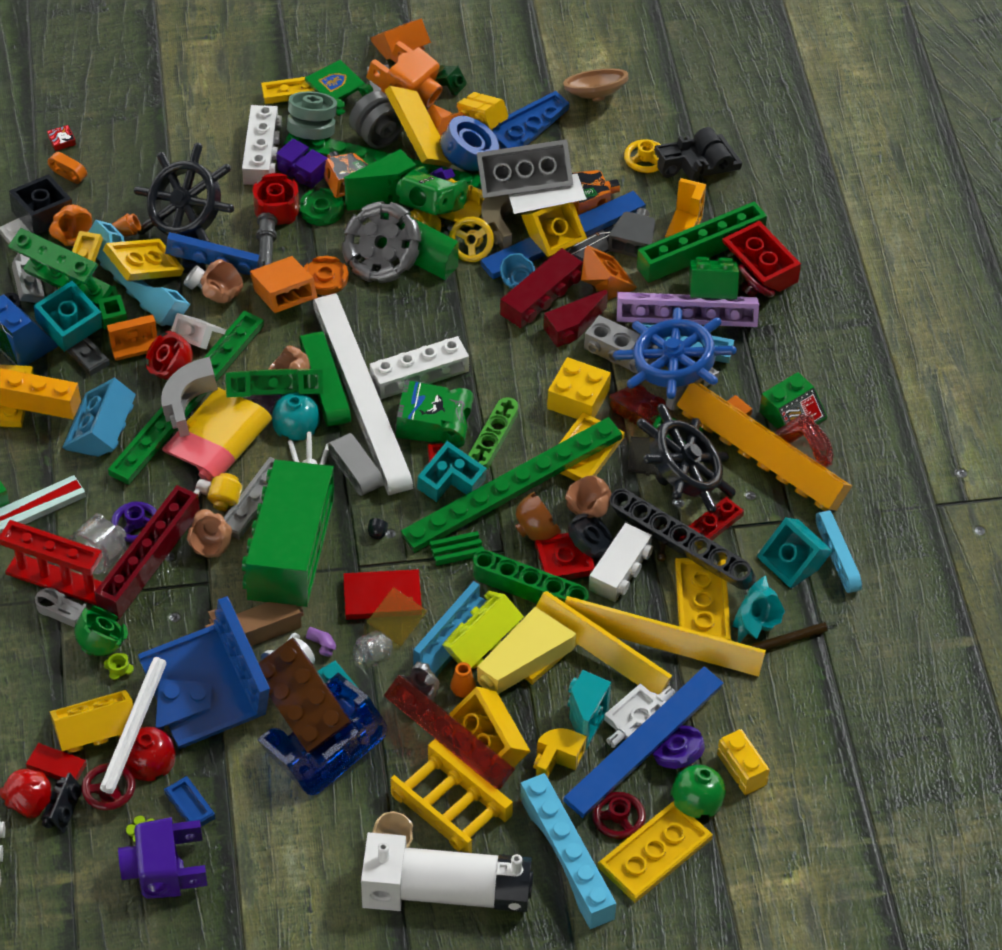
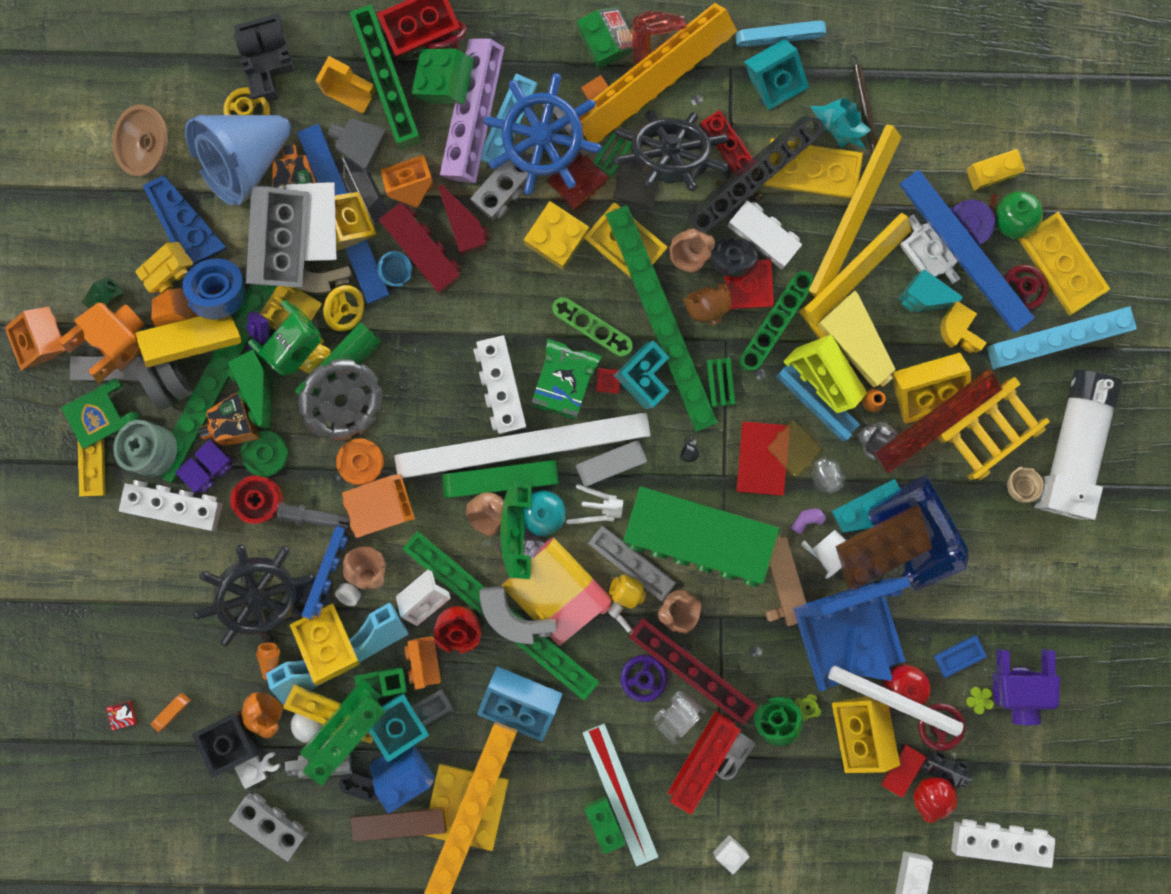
camera: 80 degrees left, 35 degrees up
none -> medium blue cone [185,115,291,206]

